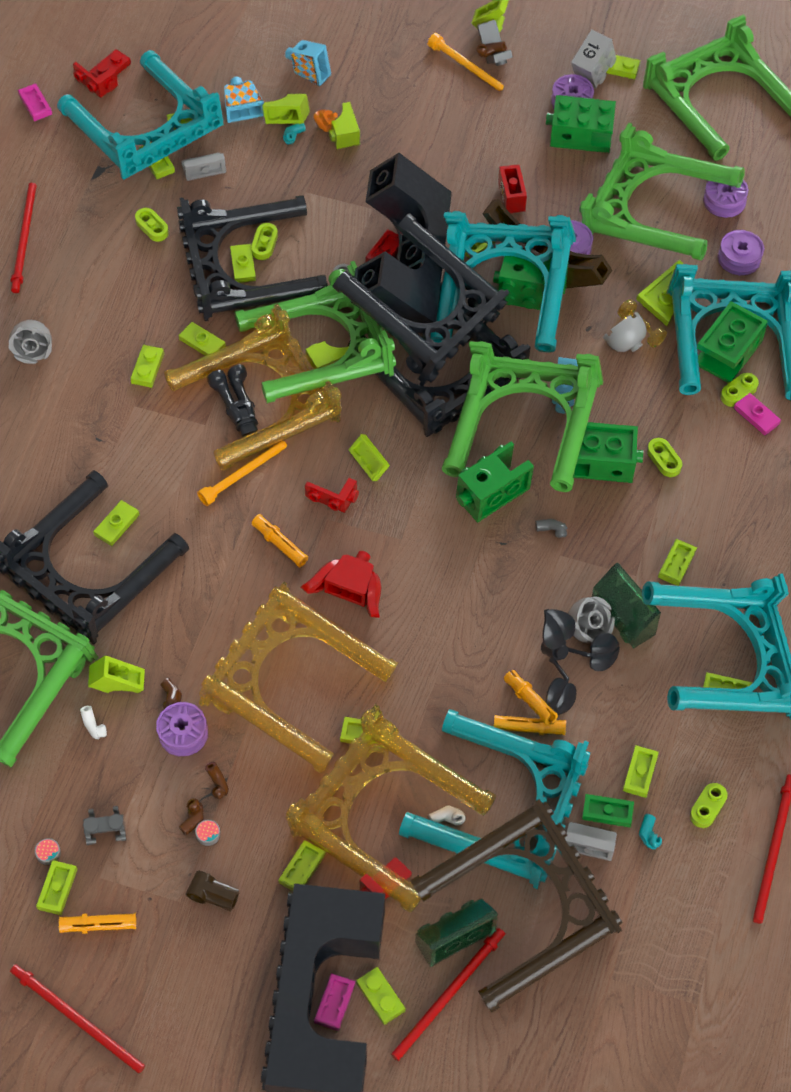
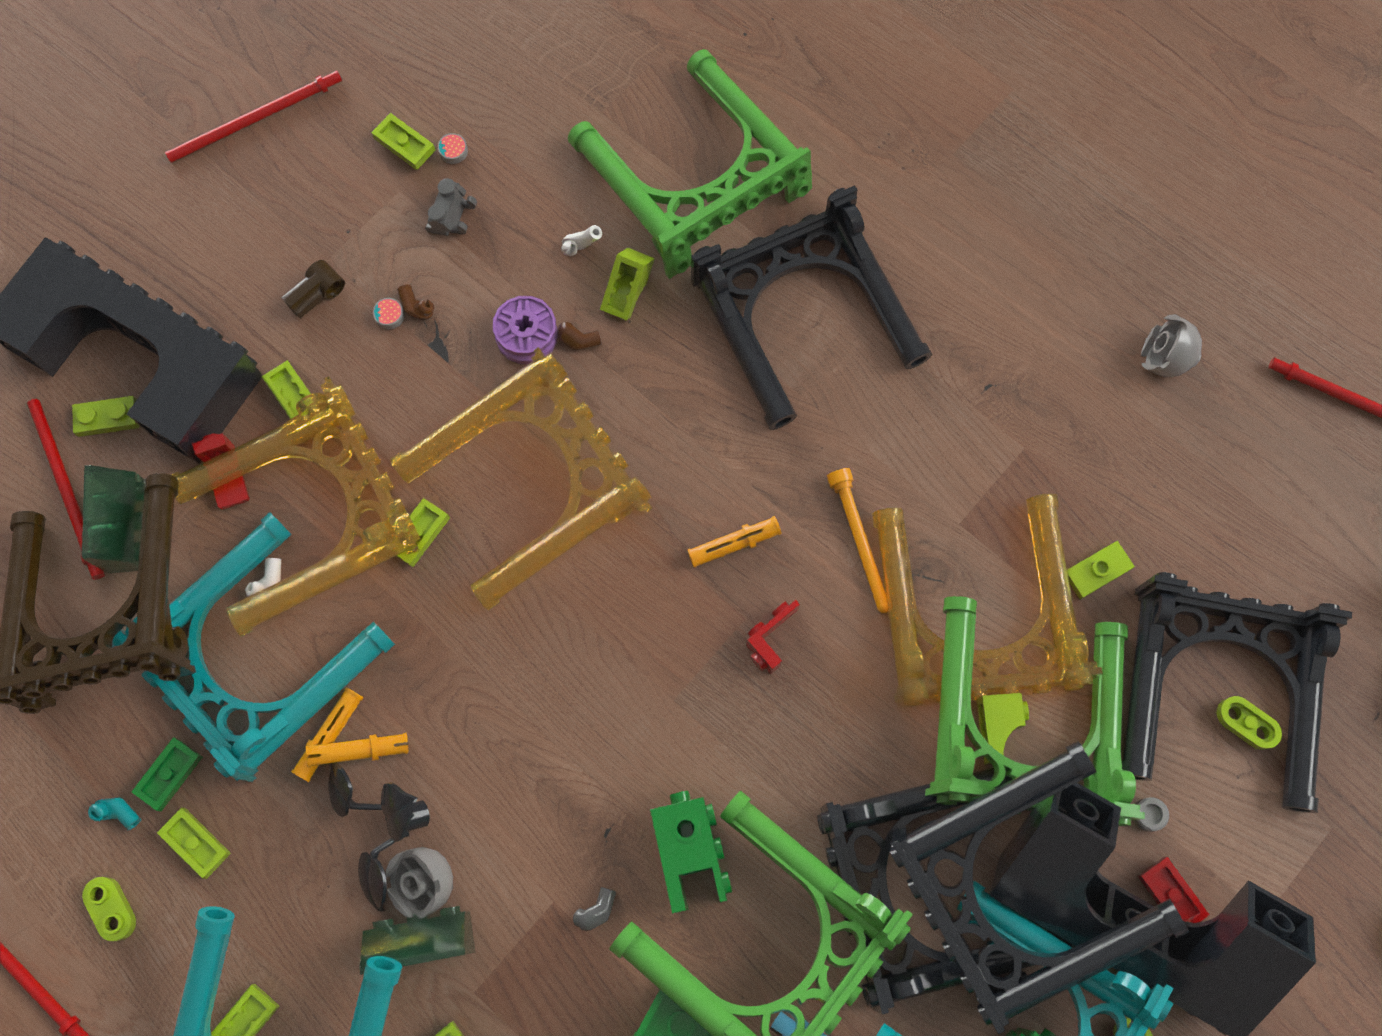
camera: 115 degrees right, 15 degrees up
light orange pin [59,913,136,934] -> none
lime plate [93,500,140,546] -> none
lime plate [131,345,164,388] -> none
lime plate [135,208,169,241] -> none
reddish brown arm [205,762,229,799] -> none
black piece [207,364,259,438] -> none
lime plate [230,244,256,283] -> none
red torso [300,551,382,618] -> none
dark pink plate [314,973,355,1031] -> none
lime plate [348,434,390,481] -> none
light grey panel [565,822,617,861] -> none

